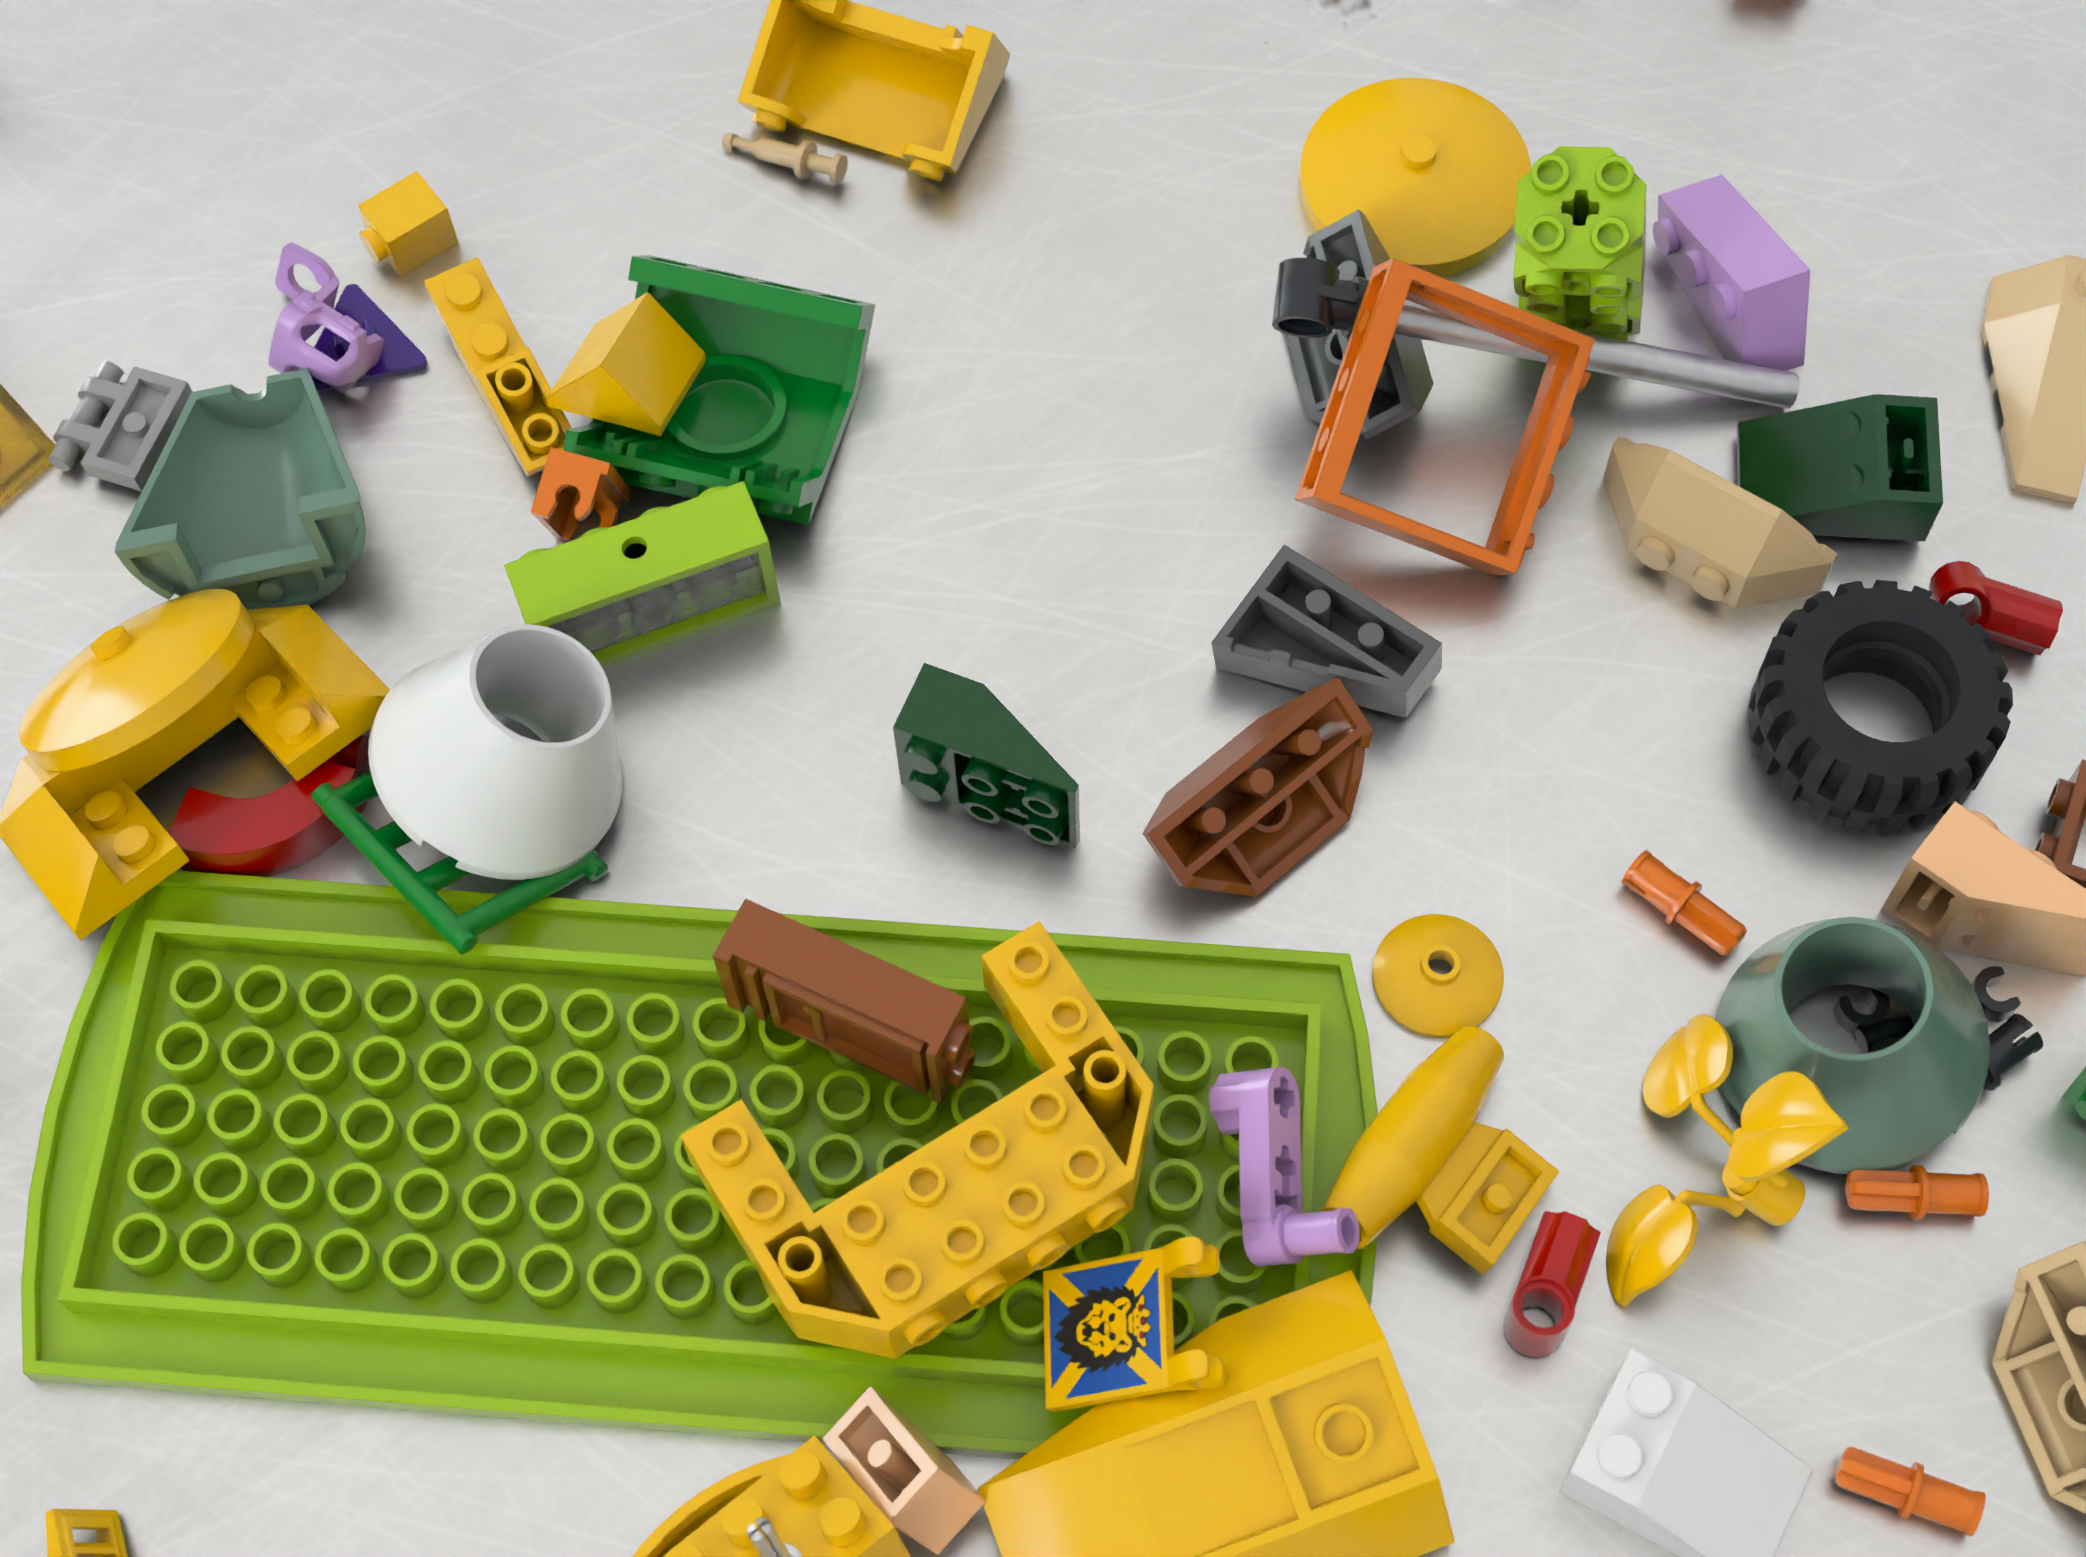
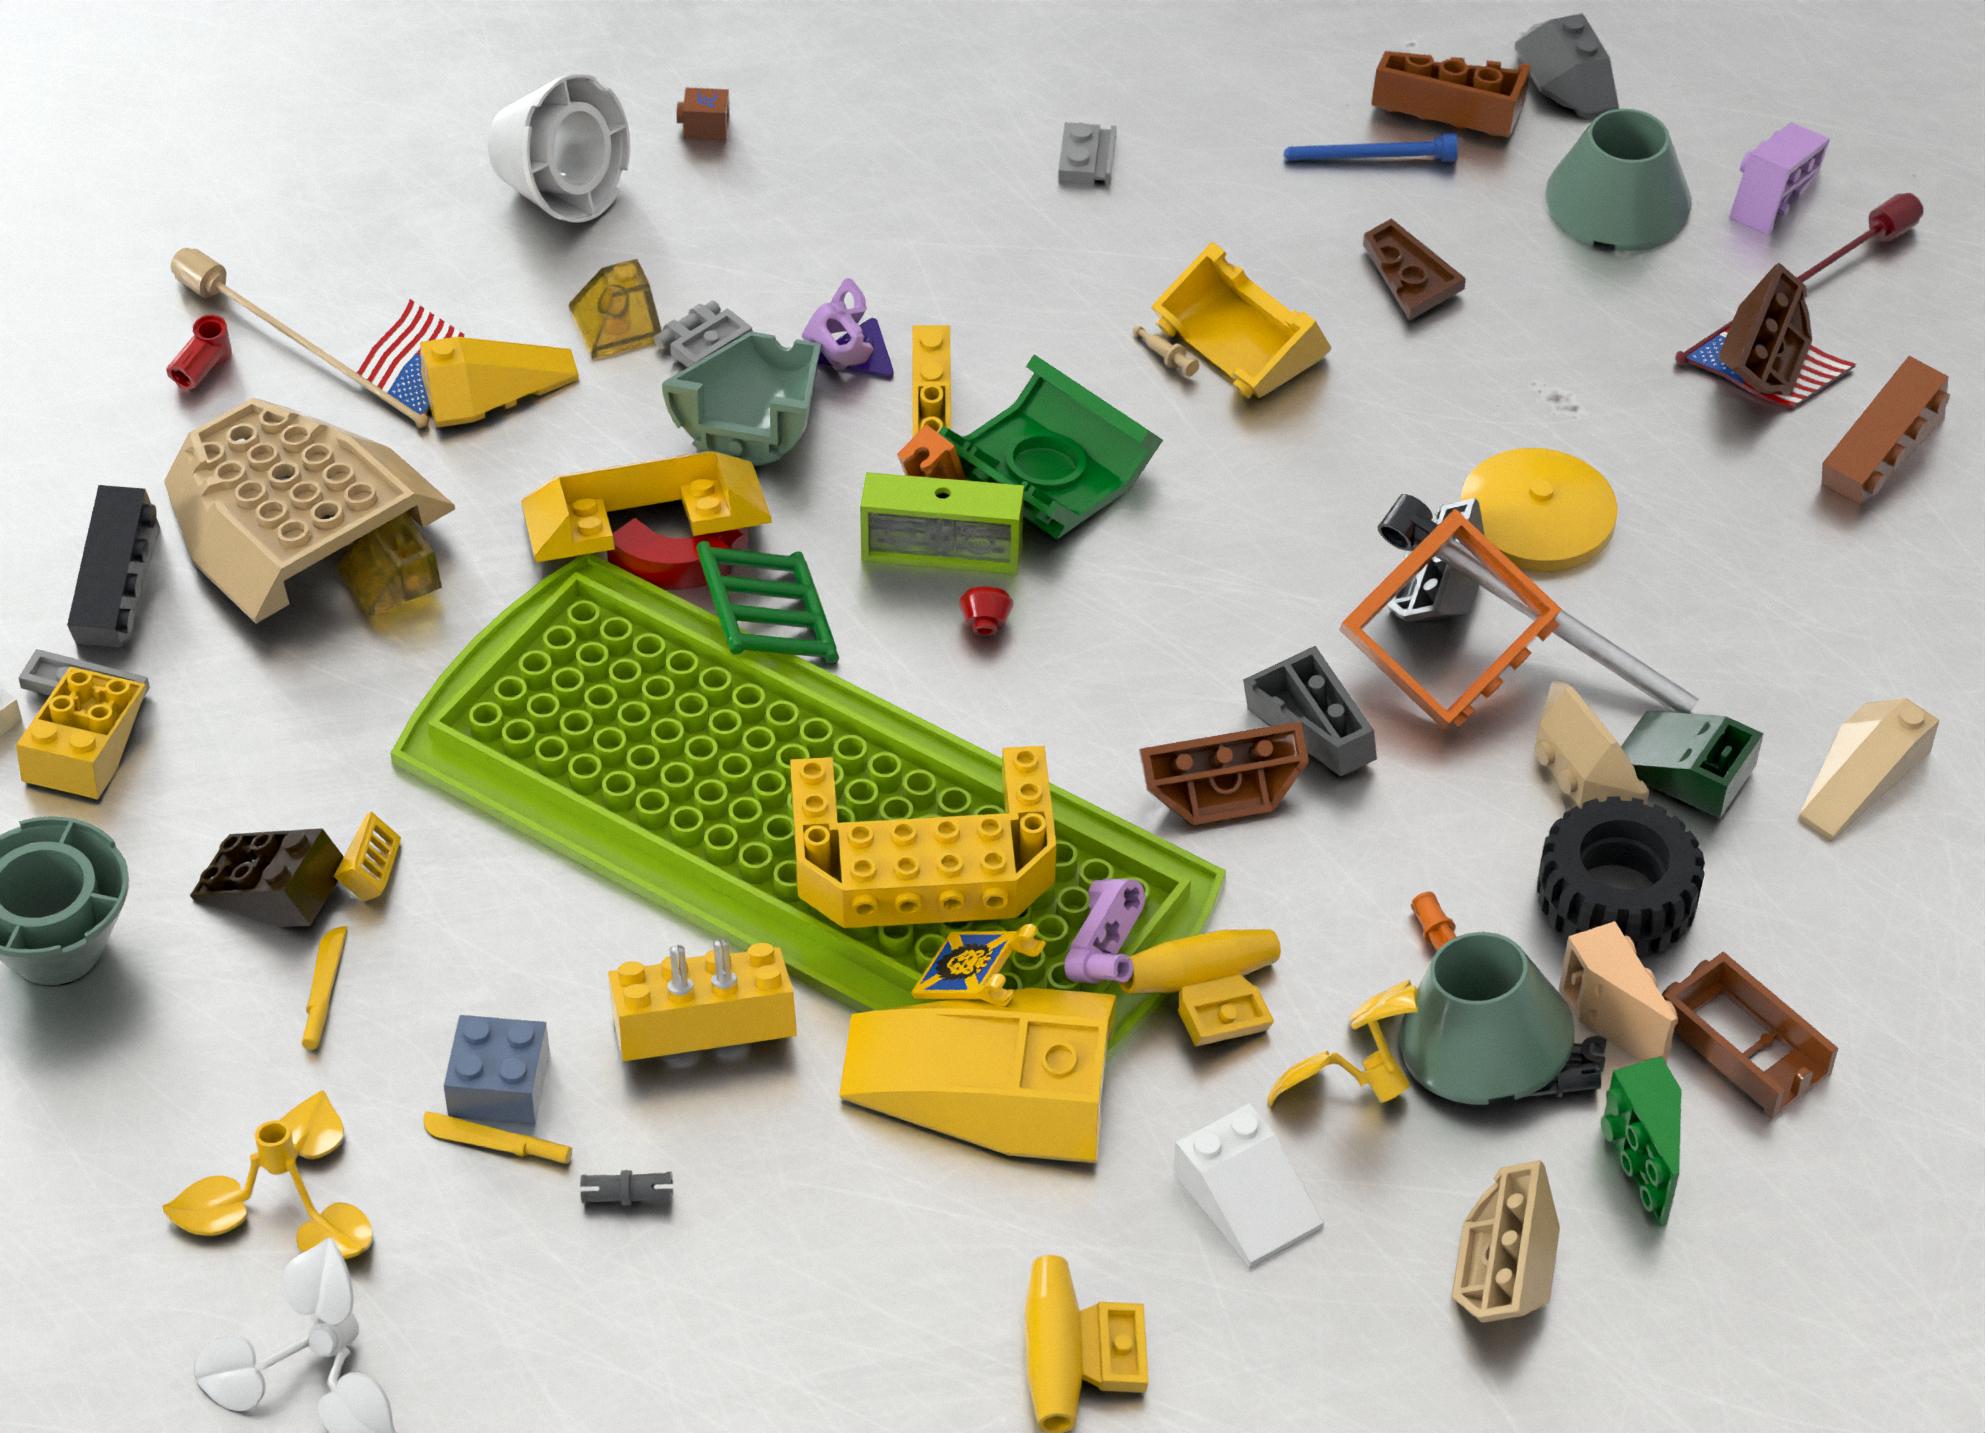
camera: 25 degrees right, 15 degrees down
yellow dish [19,589,255,771] -> none
yellow brick [357,171,459,278] -> none
white cone [368,624,622,880] -> none
yellow slope [547,292,706,436] -> none
dark orange door [713,898,977,1104] -> none
light nougat slope [823,1386,986,1555] -> none
dark green slope [893,663,1080,848] -> none
yellow dish [1372,914,1504,1038] -> none
red piece [1503,1211,1601,1358] -> none
lime brick [1513,146,1647,341] -> none
lavender wedge [1653,174,1810,371] -> none
orange axle [1835,1447,1986,1536] -> none
orange axle [1845,1165,1989,1220] -> none
red piece [1929,561,2063,655] -> none
none -> red cone [959,586,1014,636]

